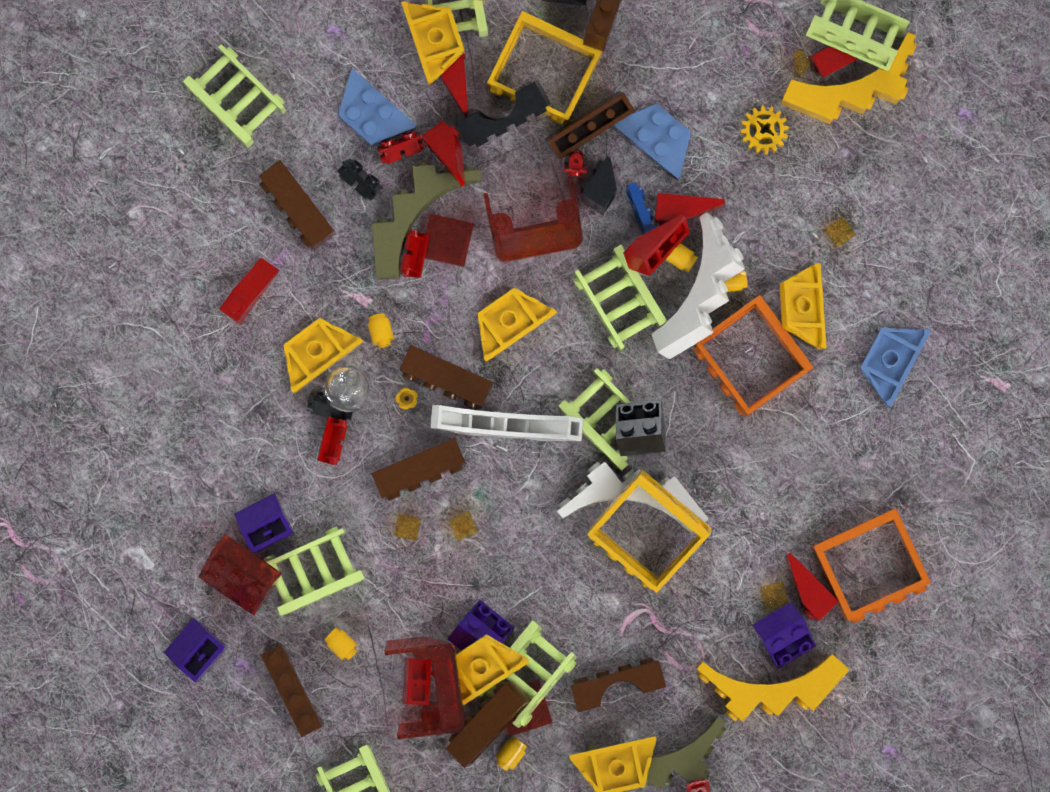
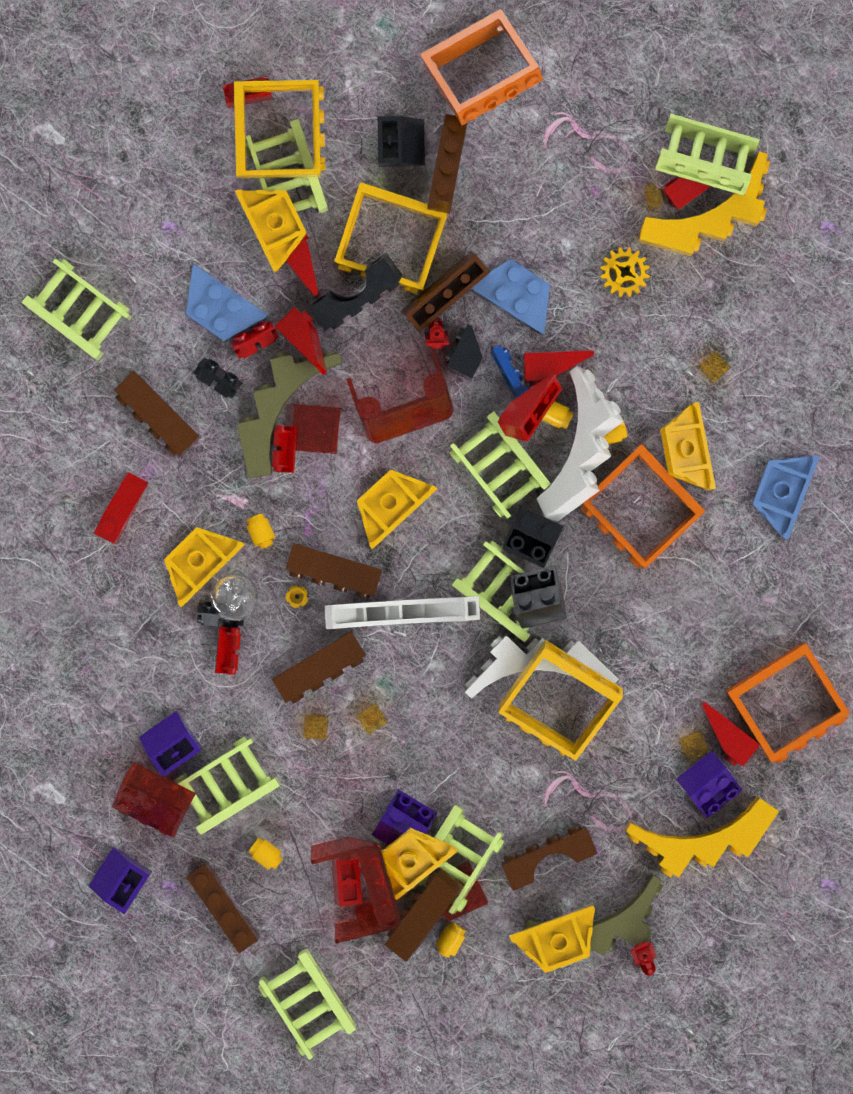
camera: 10 degrees left, 5 degrees up
none -> black slope [502,506,564,568]

